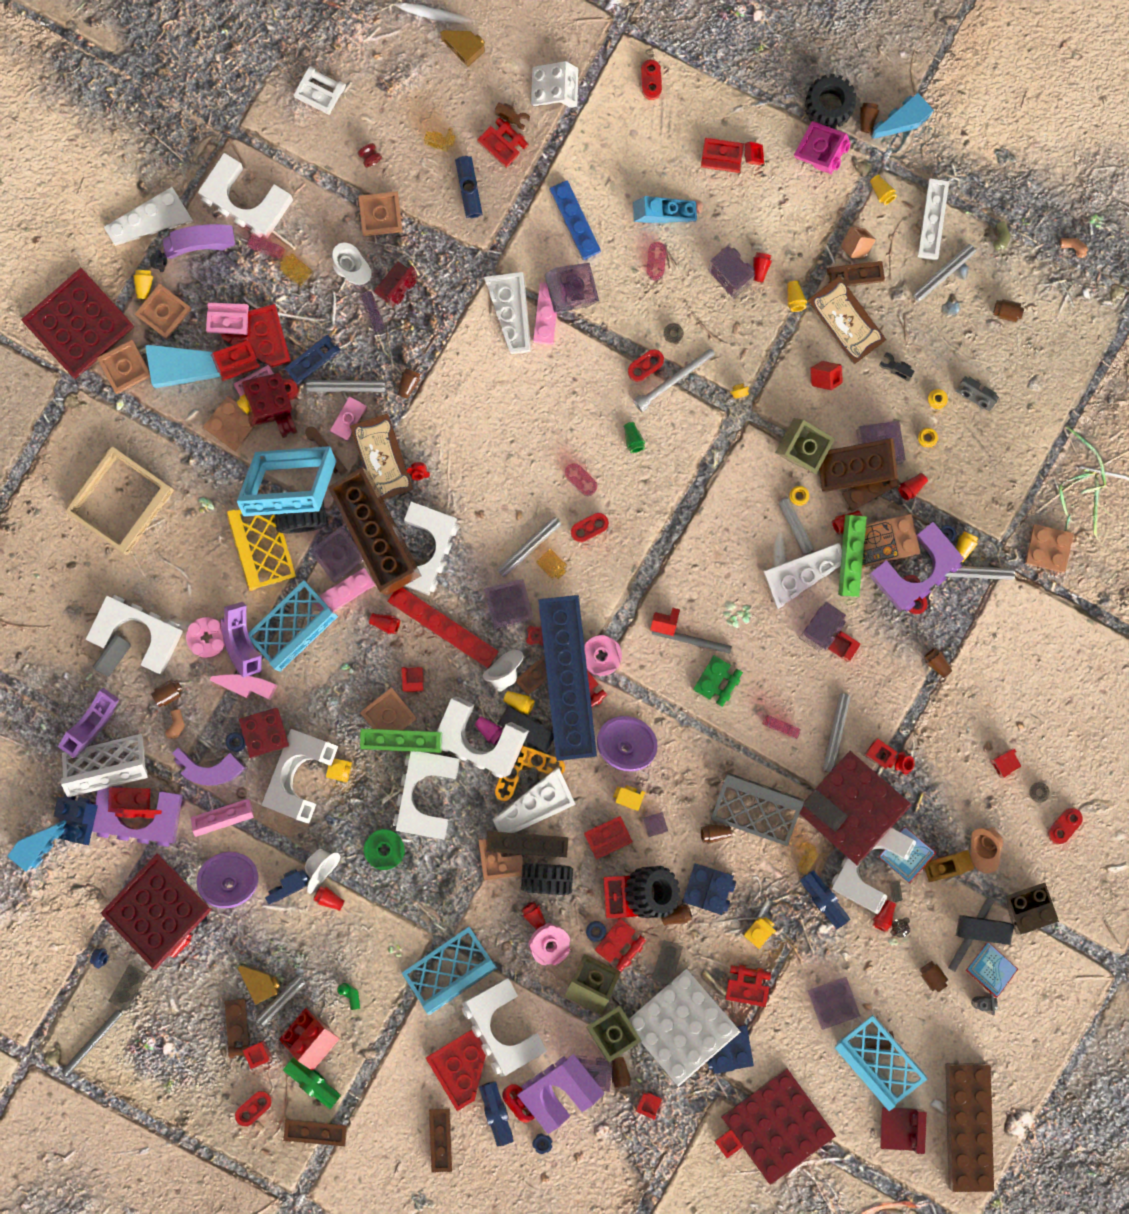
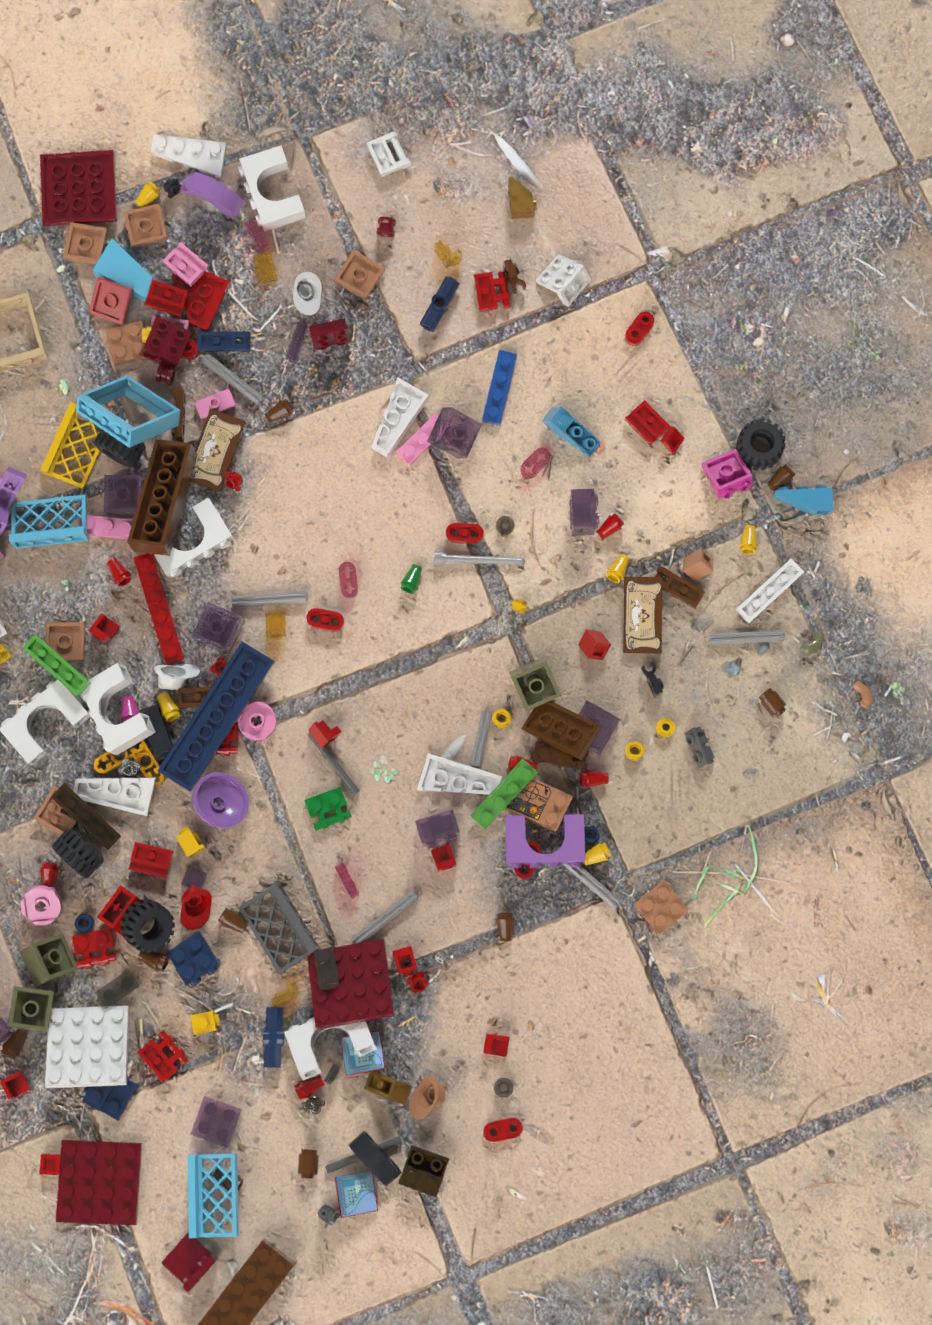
camera: 40 degrees right, 5 degrees down
none -> plate [89,277,134,325]
none -> red piece [180,885,212,930]

